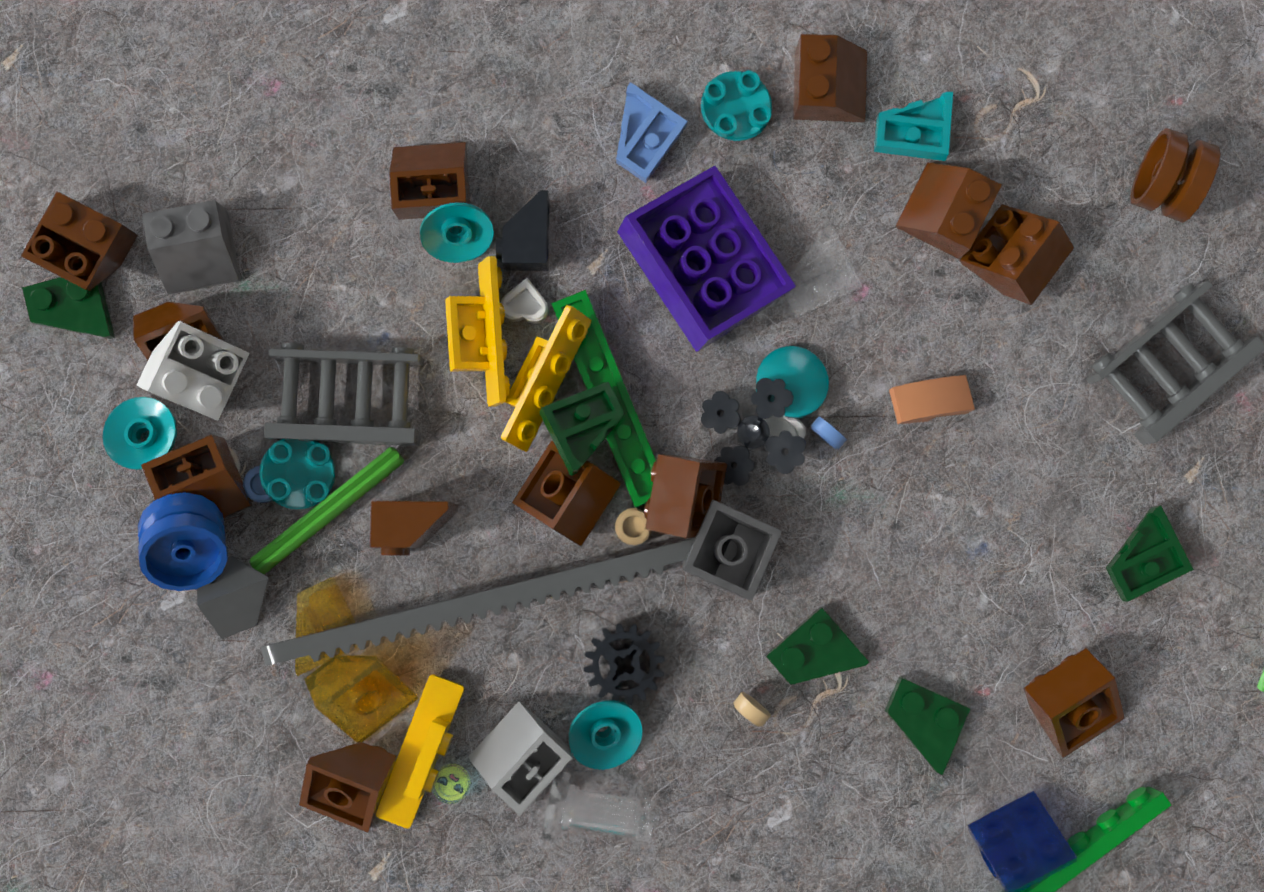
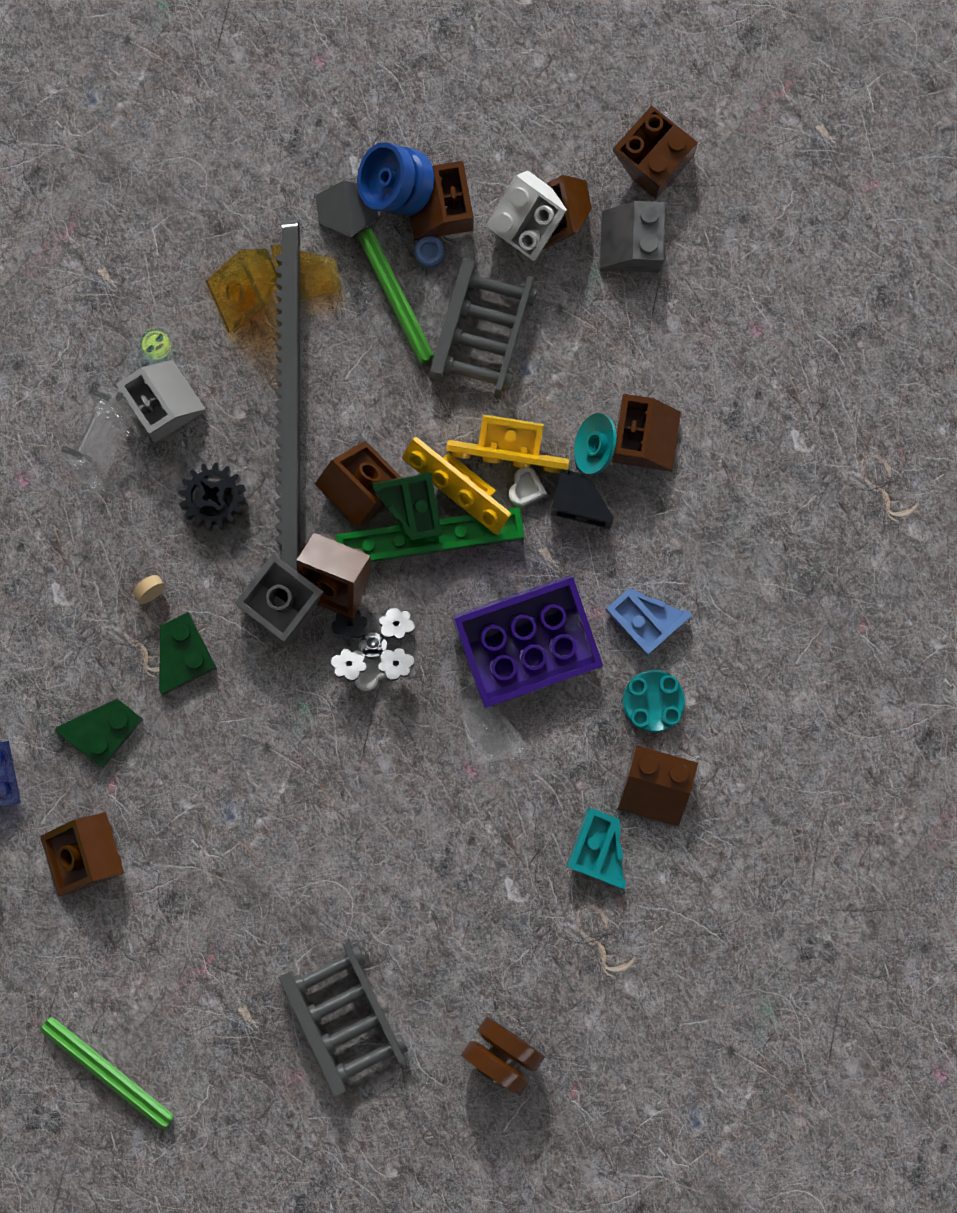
camera: 105 degrees right, 5 degrees down
dark green wing [22,277,115,339] -> none
teal dish [102,397,177,470] -> none
teal dish [260,439,335,510] -> none
reddish brown slope [299,742,397,833] -> none
reddish brown slope [370,501,458,556] -> none
yellow bracket [376,674,464,829] -> none
teal dish [568,700,643,770] -> none
tan tile [615,508,652,545] -> none
teal dish [756,346,829,419] -> none
medium blue tile [811,416,847,450] -> none
nougat slope [889,375,975,424] -> none
reddish brown slope [895,162,1002,259] -> none
reddish brown slope [960,204,1074,305] -> none
dark green wing [1106,505,1194,602] -> none

